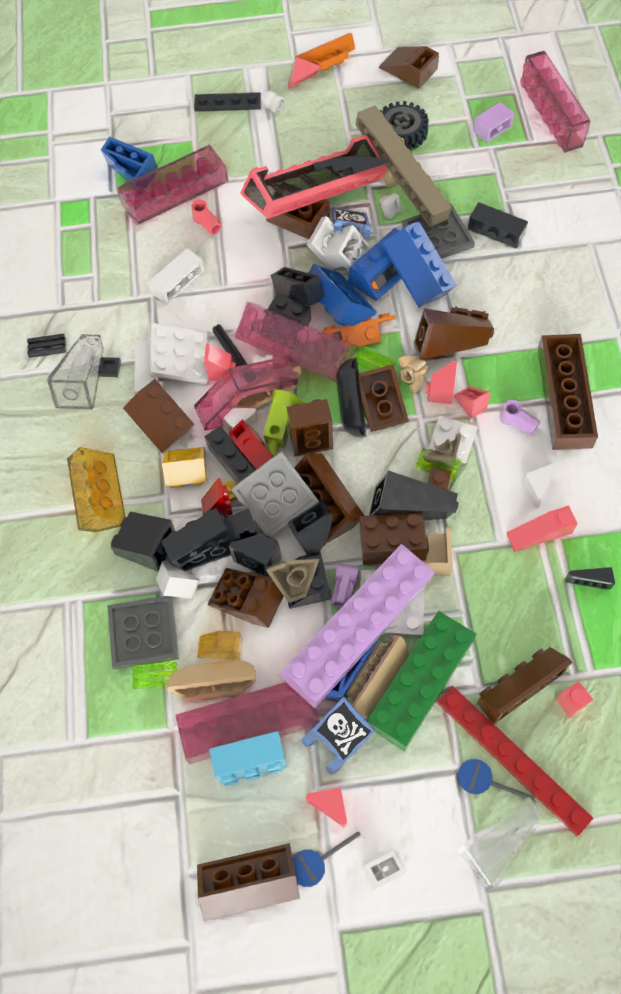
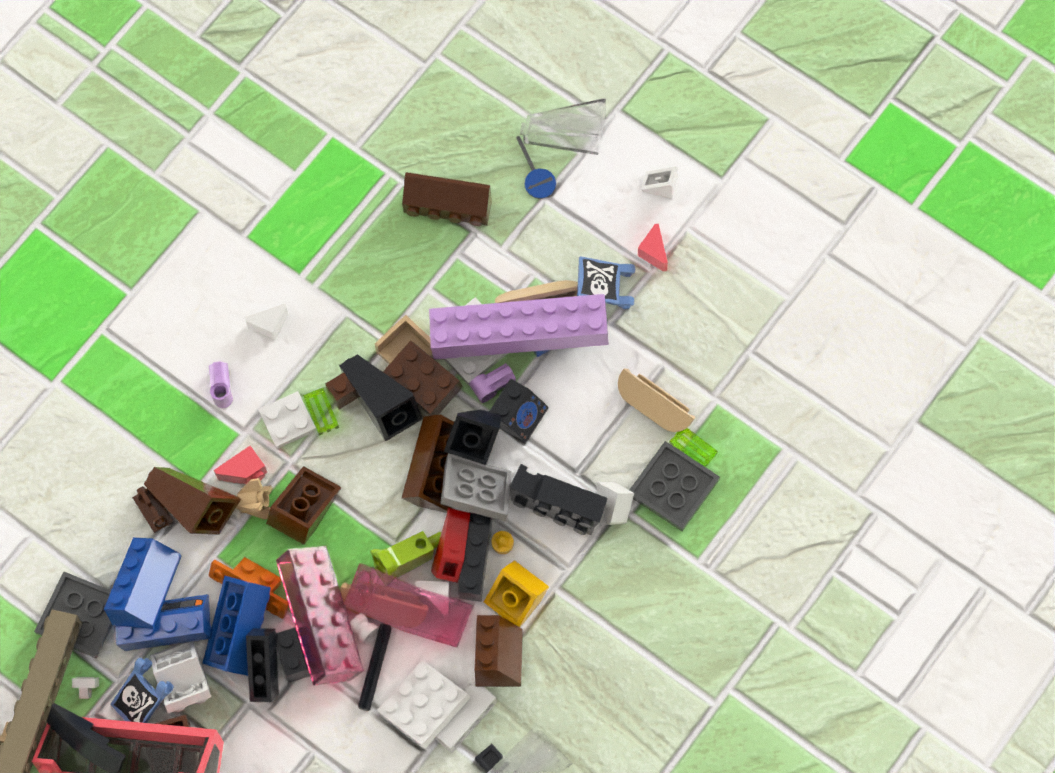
camera: 135 degrees left, 5 degrees up
clear yellow slope [67,447,125,532] -> none
black slope [111,511,175,572] -> none
clear pink brick [175,682,320,764] -> none
clear yellow slope [197,631,243,660] -> none
reddish brown slope [197,843,300,921] -> none
red slope [201,478,233,518] -> none
coral slope [204,343,236,381] -> none
reddish brown slope [207,568,284,628] -> none
medium azure brick [209,731,287,786] -> none
black slope [229,534,282,577] -> none
dark tan slope [266,559,319,603] -> none
reddish brown brick [286,399,333,457] -> none
blue piece [293,831,361,887] -> none
black brick [336,358,367,437] -> none
clear neon green tile [354,345,396,371] -> none
green brick [367,611,477,752] -> none
dark tan slope [423,433,461,468] -> none
red plate [437,685,594,836] -> none
coral slope [454,386,490,418] -> none
black brick [467,202,529,249] -> none
coral slope [506,505,578,552] -> none
reddish brown brick [538,334,598,450] -> none
coral brick [556,681,594,718] -> none
black slope [565,567,615,590] -> none

